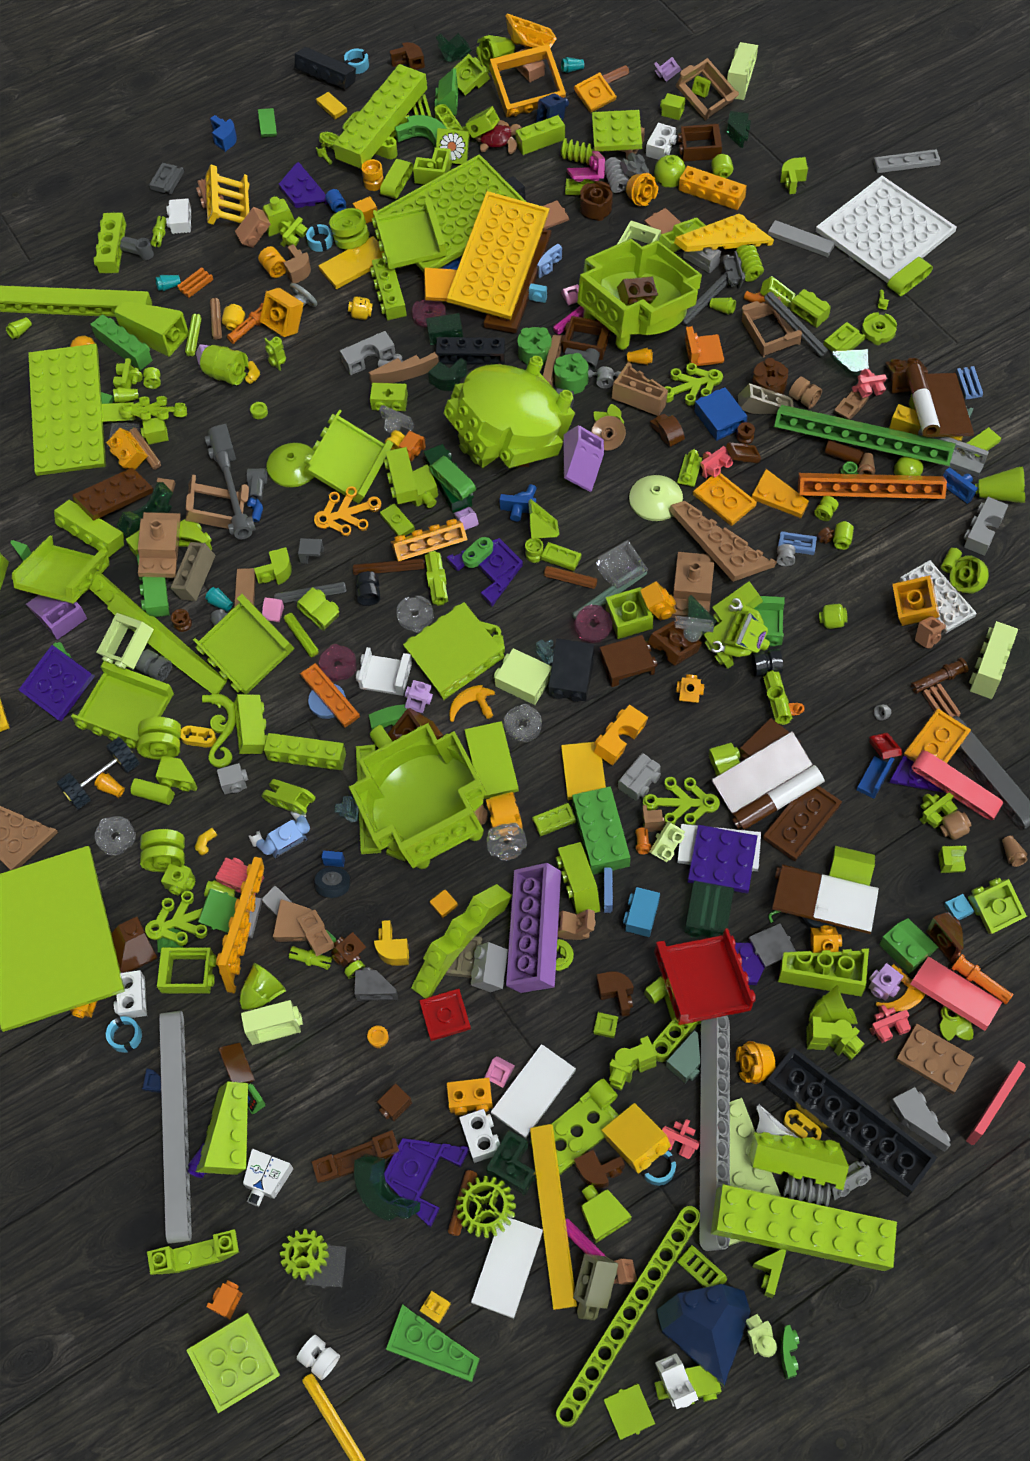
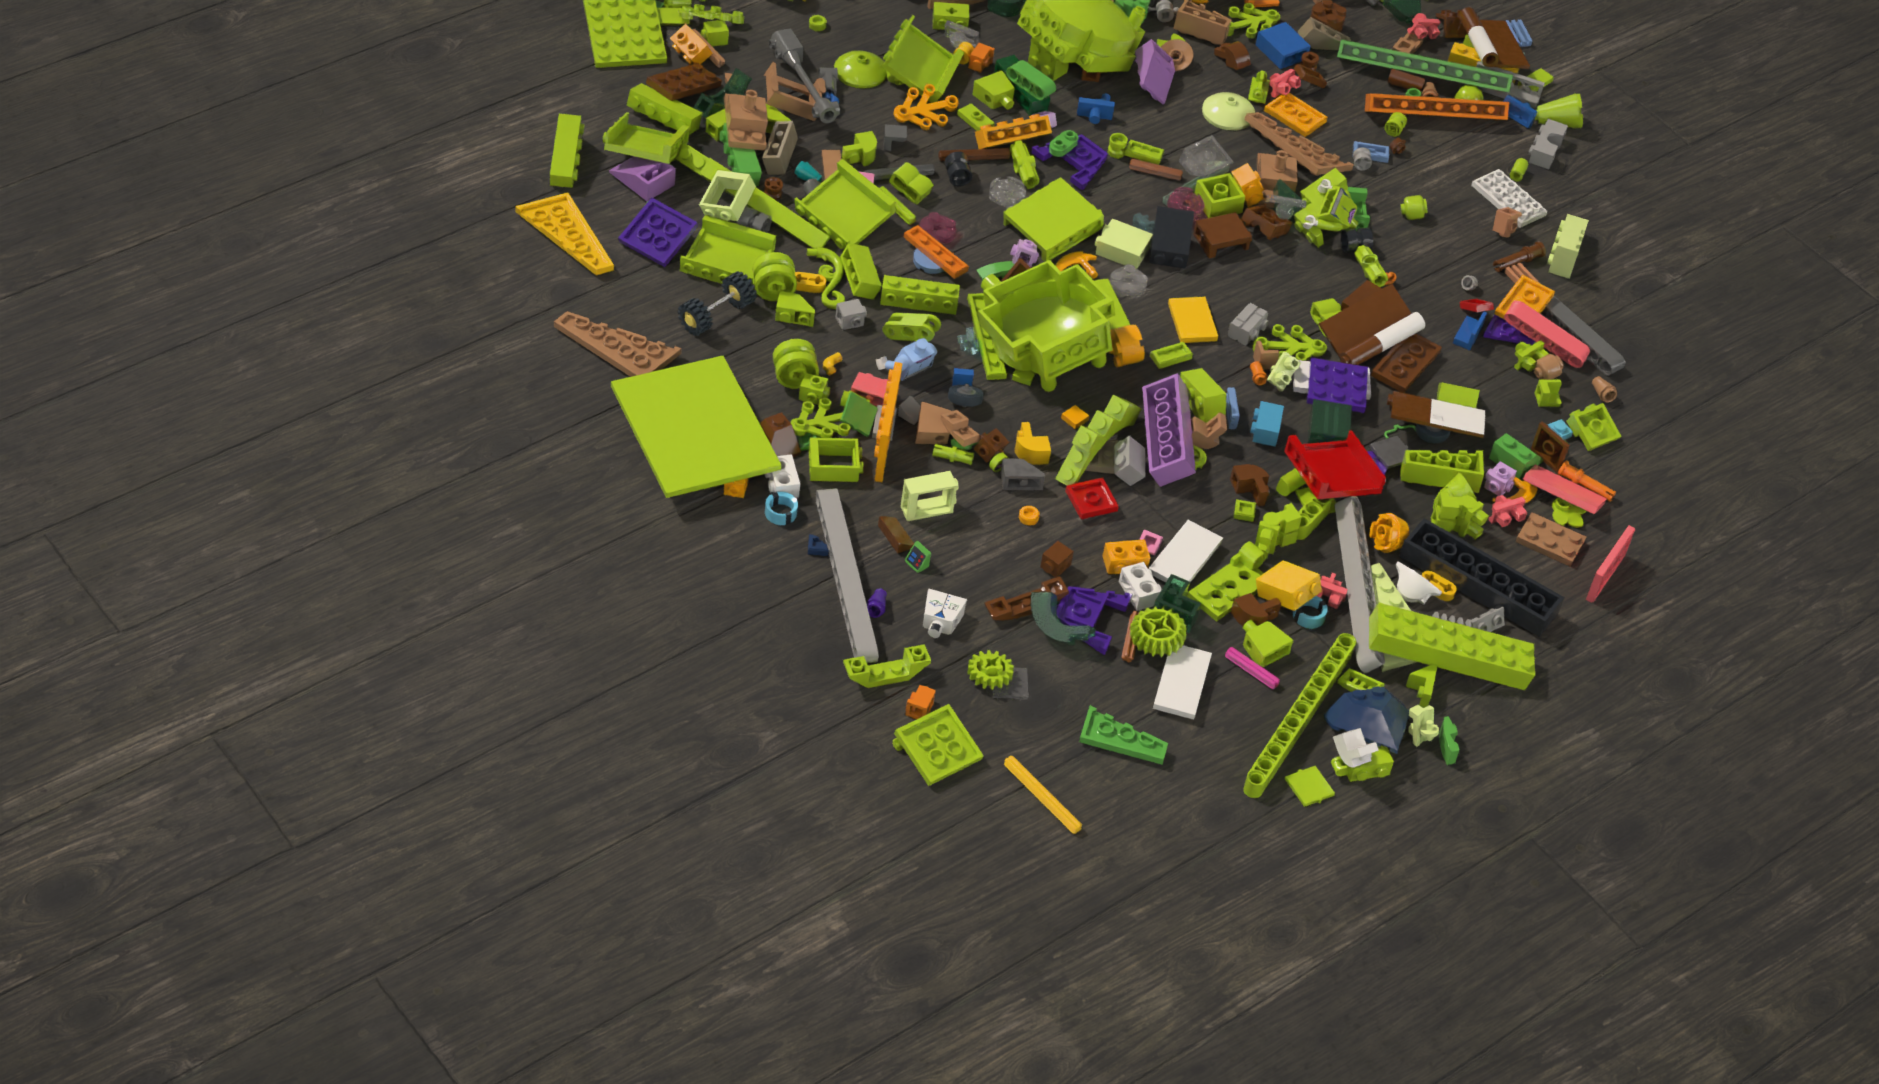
camera: 15 degrees left, 15 degrees down
bright green slope [10,540,32,561] -> none
light orange cone [94,772,125,798] -> none
clear plate [95,816,136,855] -> none
lime brick [131,778,175,805] -> none
lime wedge [196,1082,248,1175] -> none
lime helmet [240,963,286,1010] -> none
white wheel [297,1335,340,1380] -> none
white panel [356,648,412,696] -> none
lime brick [384,447,419,504] -> none
yellow tile [420,1291,451,1324] -> none
clear plate [486,823,527,860] -> none
lime slope [528,499,559,539] -> none
yellow tile [530,1124,577,1310] -> none
bright green brick [572,786,630,875] -> none
olive brick [573,1254,618,1321] -> none
light orange arch [594,704,648,766] -> none
nougat tile [614,1259,637,1285] -> none
sand green slope [666,1030,700,1084] -> none
light orange brick [676,674,704,703] -> none
lime wedge [749,1132,849,1190] -> none
light orange wing [752,469,809,518] -> none
medium nougat wheel [789,377,822,408] -> none
light orange brick [811,925,842,953] -> none
lime brick [833,521,854,550] -> none
light grey slope [889,1087,951,1151] -> none
light orange brick [893,575,940,626] -> none
lime cylinder [950,556,989,594] -> none

